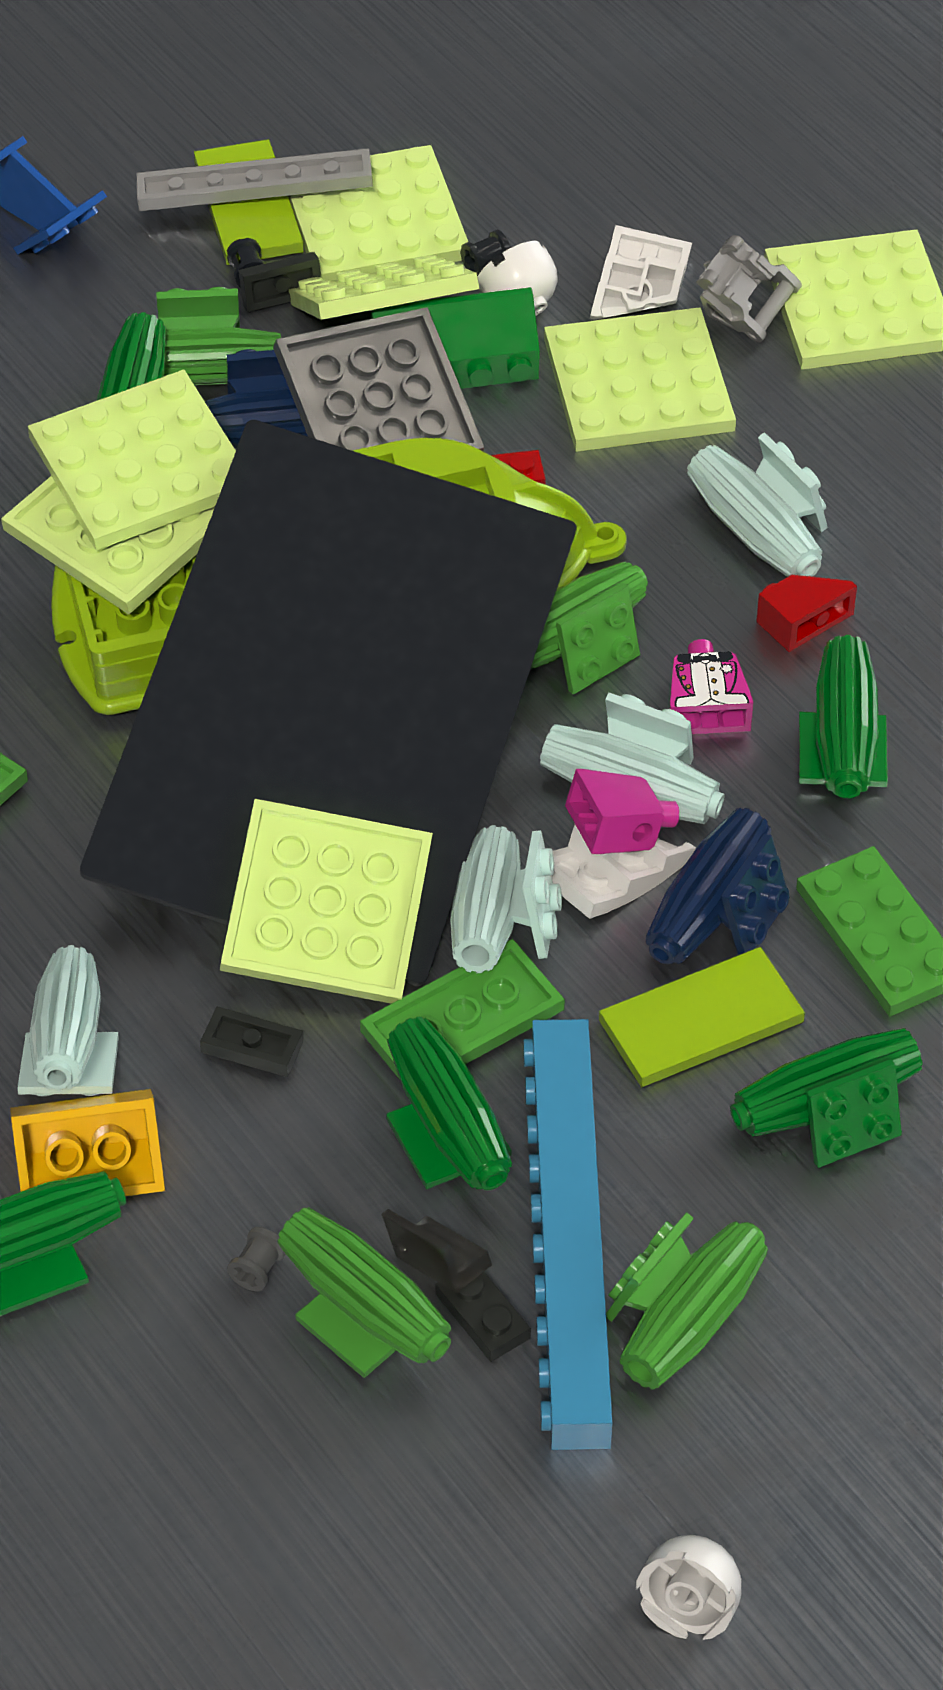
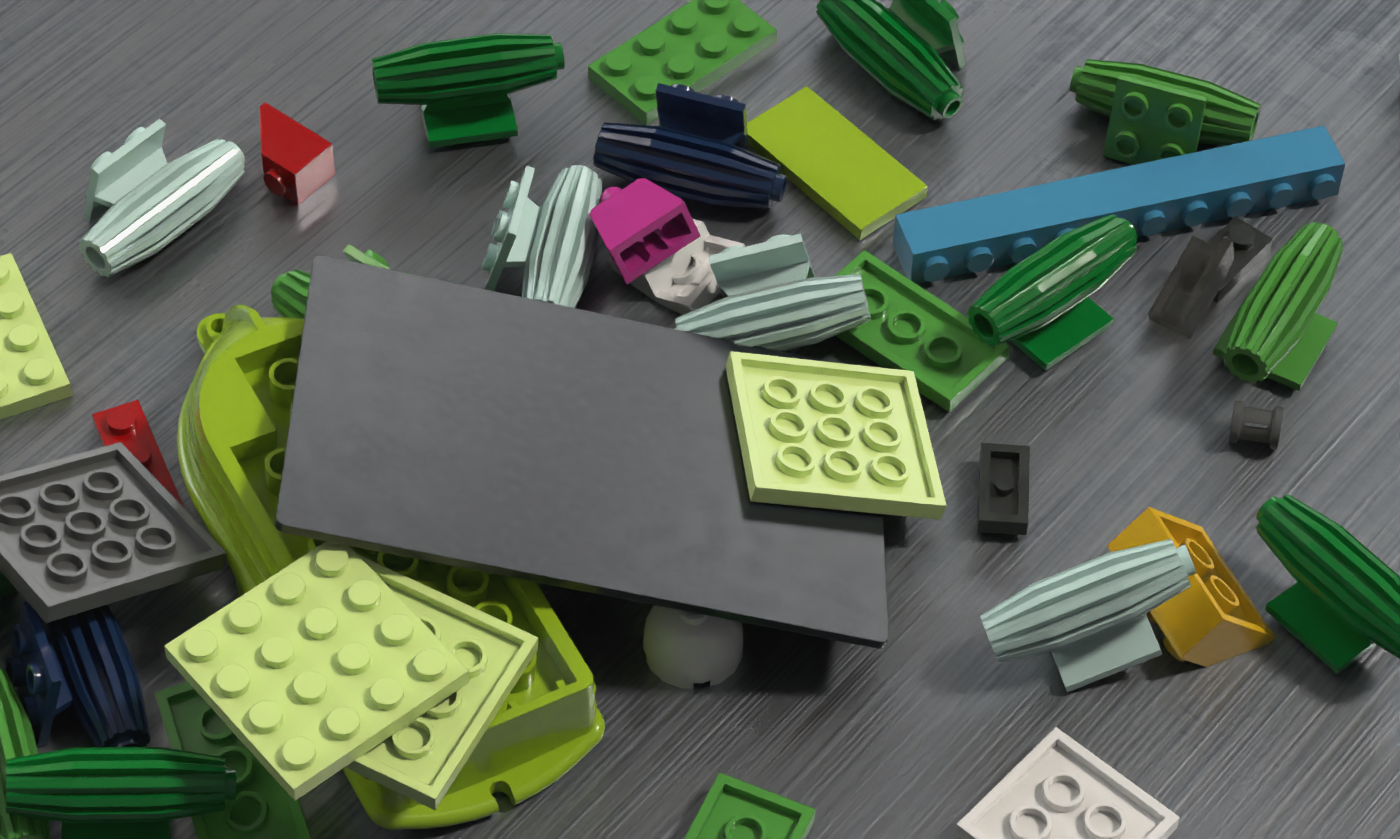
camera: 105 degrees left, 0 degrees up
torso [670,639,753,734] -> none

